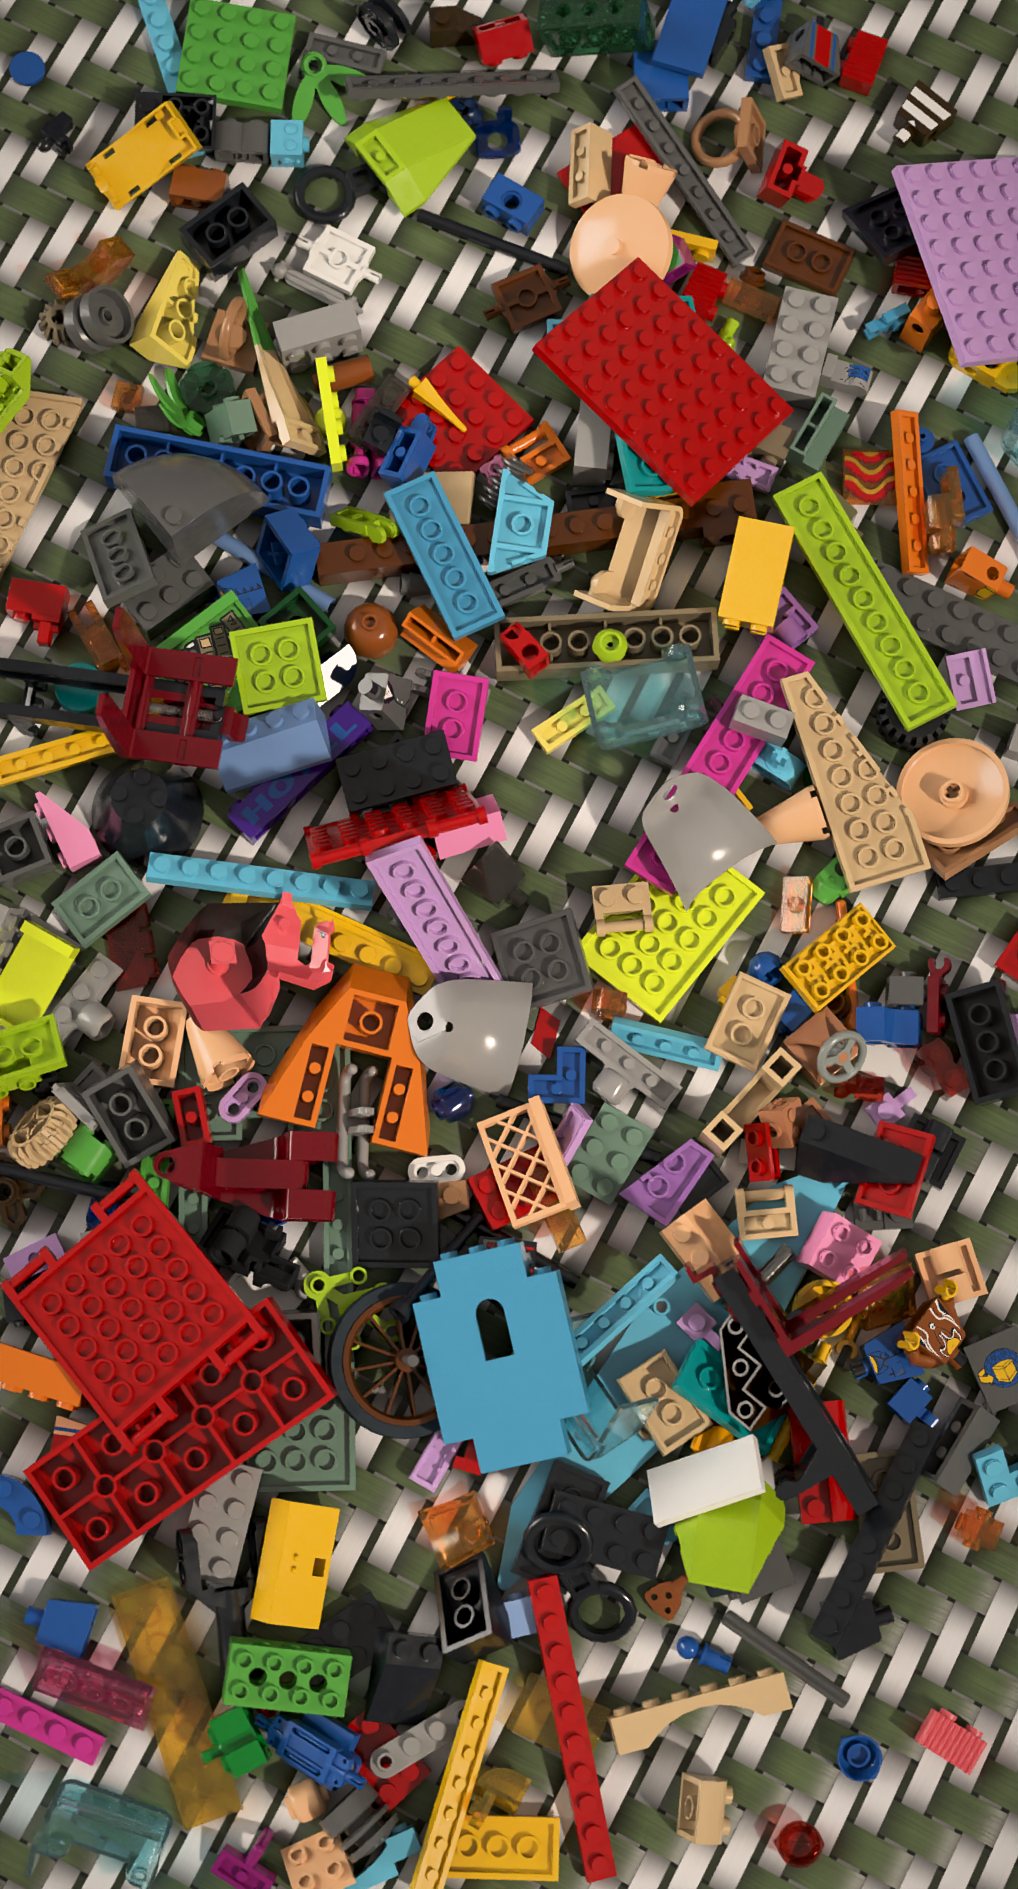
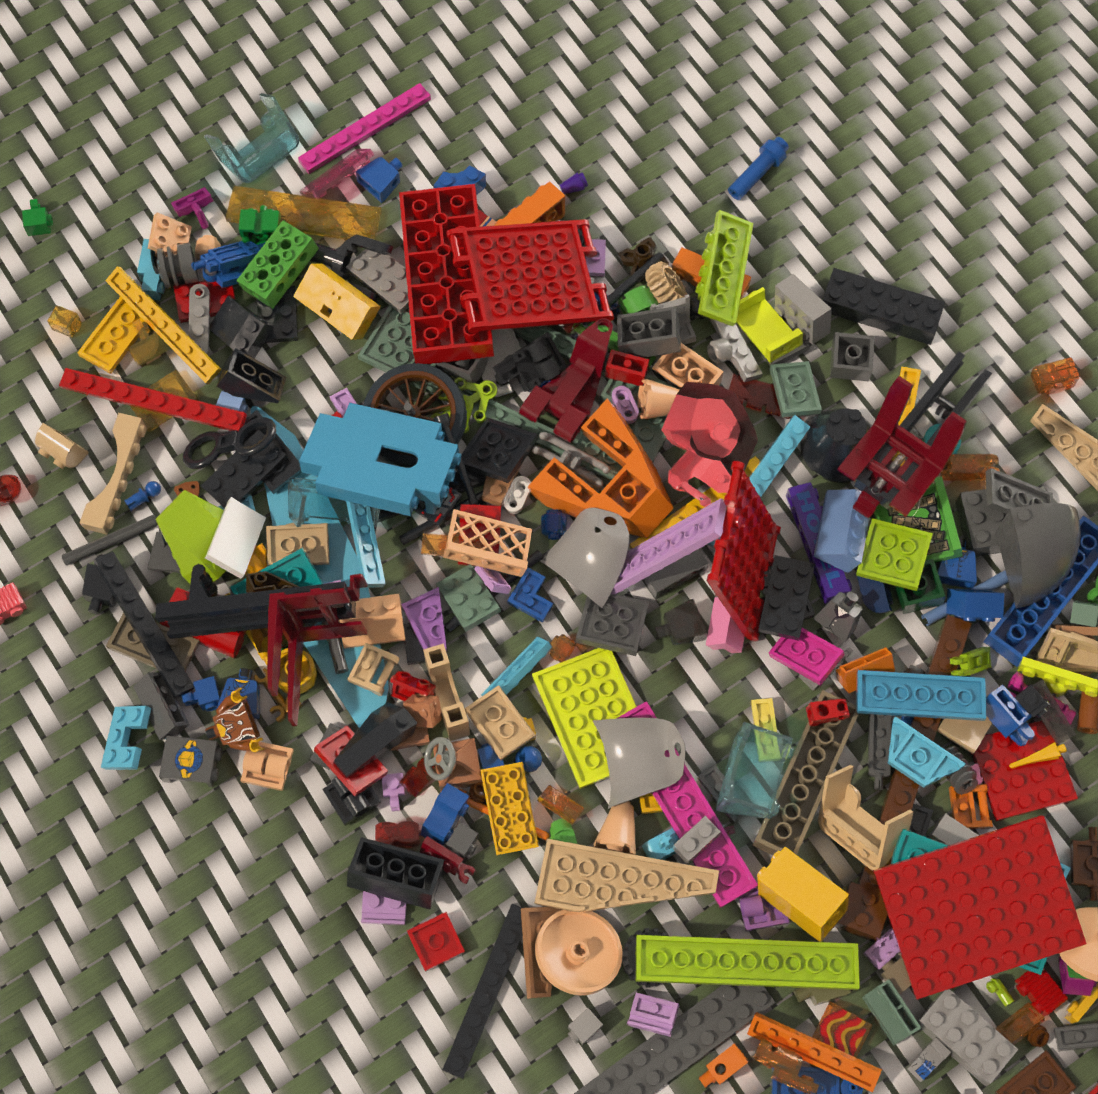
camera: 120 degrees right, 10 degrees down
red hinge [5,578,70,648] -> none
bright pink slope [34,791,104,874] -> none
dark orange cylinder [344,602,399,659] -> none
clear orange plate [418,1490,495,1571] -> none
red sticker [531,1000,566,1059] -> none
light grey plate [574,1017,683,1110] -> none
tan plate [591,881,654,937] -> none
lime plate [592,628,628,663] -> none
bright pink brick [795,1211,882,1283] -> none
blue hat [837,1735,883,1782] -> none
clear orange tile [857,1259,917,1332] -> none
clear orange brick [955,1506,1005,1552] -> none

